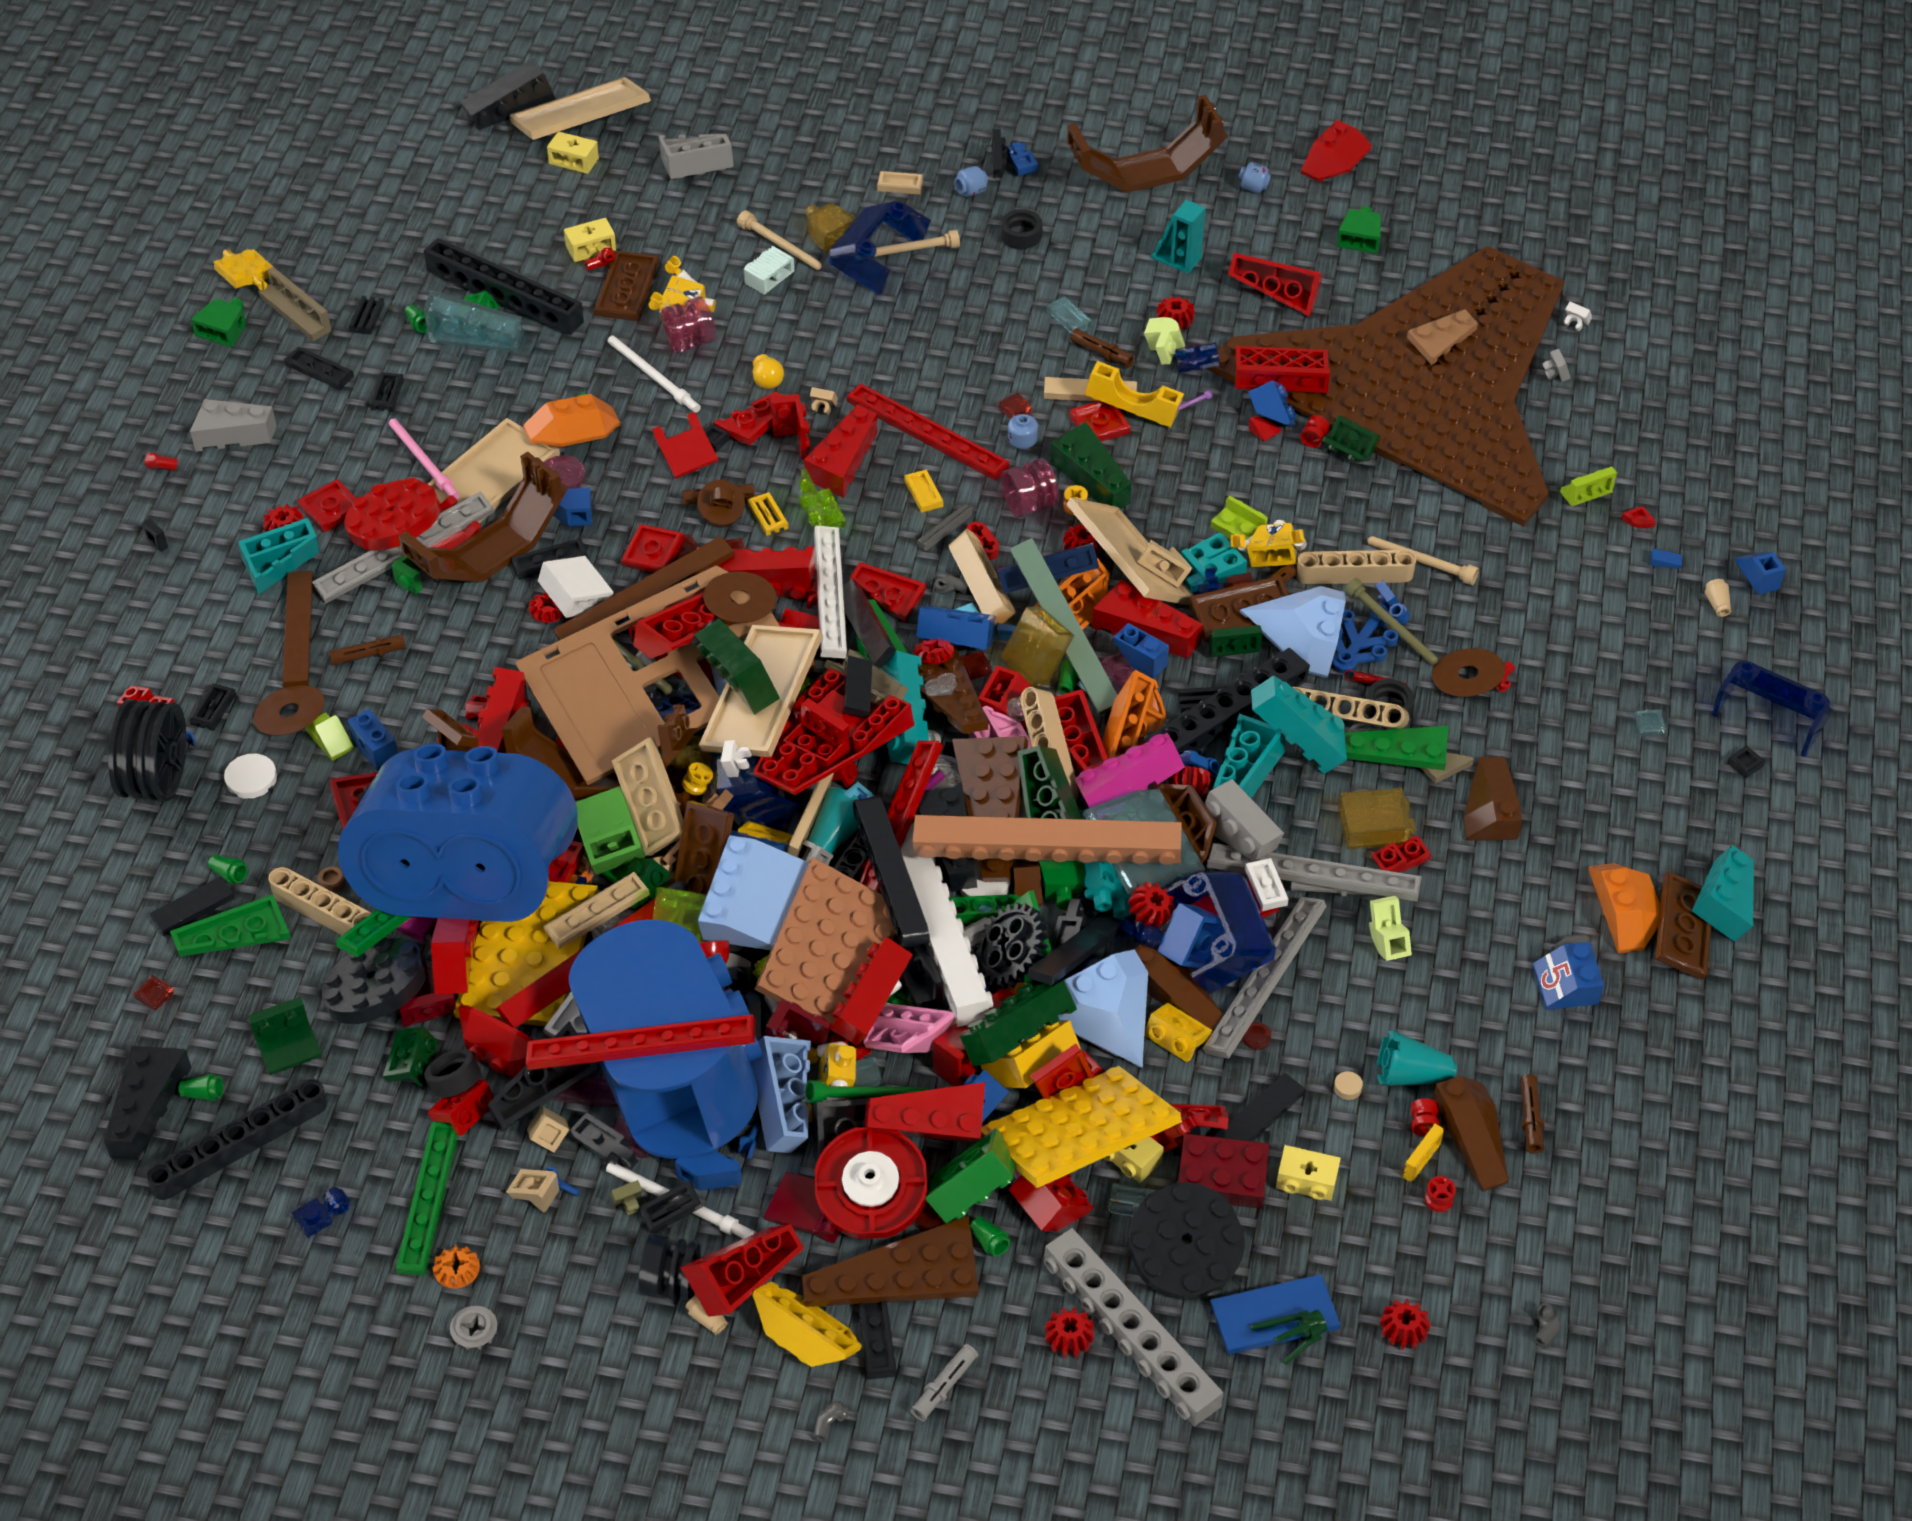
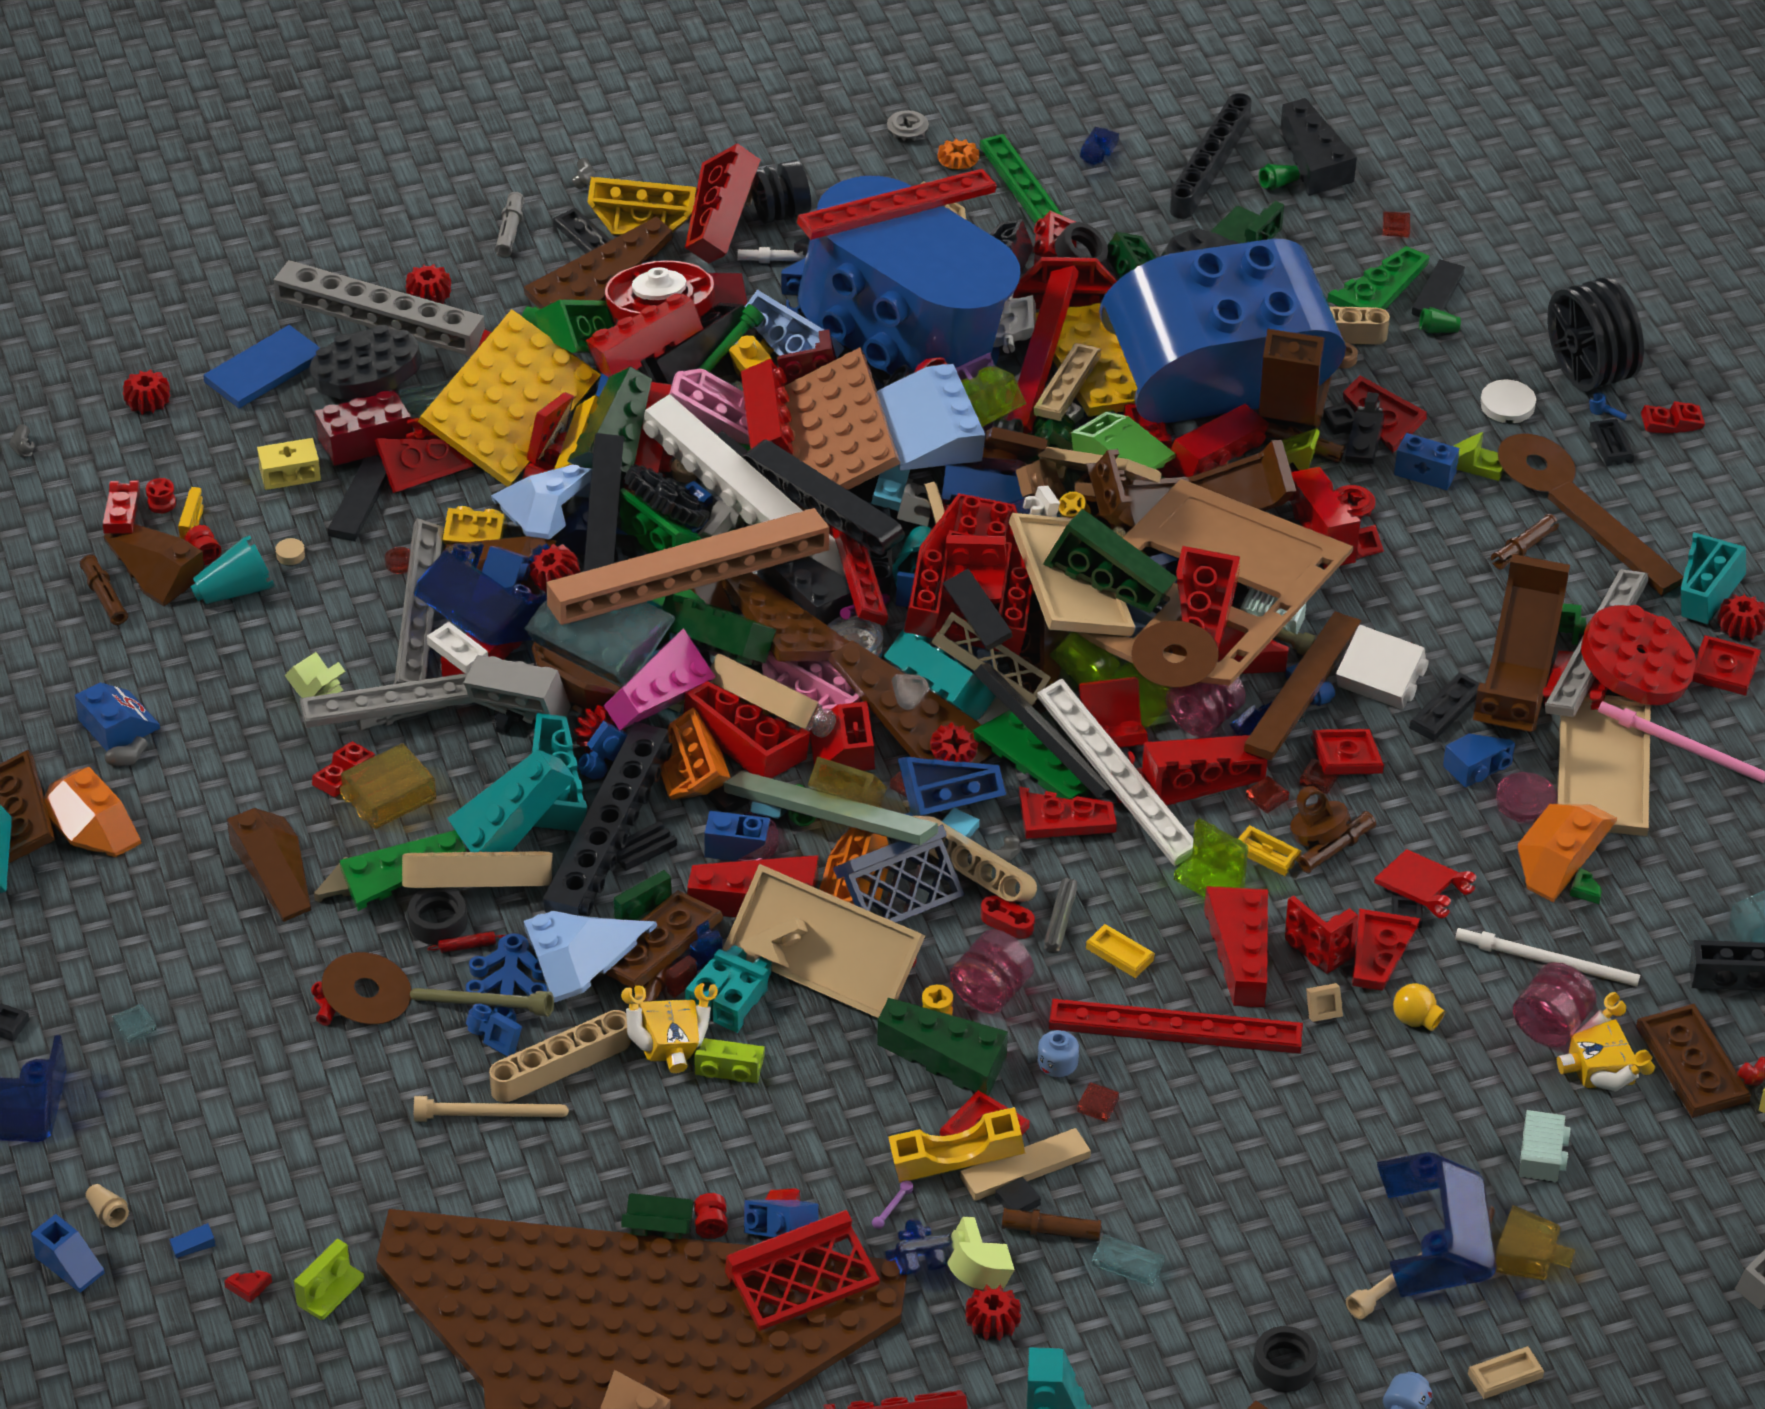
camera: 150 degrees right, 5 degrees down
tan piece [737,210,822,270] -> none
dark green plant [1250,1309,1328,1364] -> none
none -> red plate [103,480,140,534]

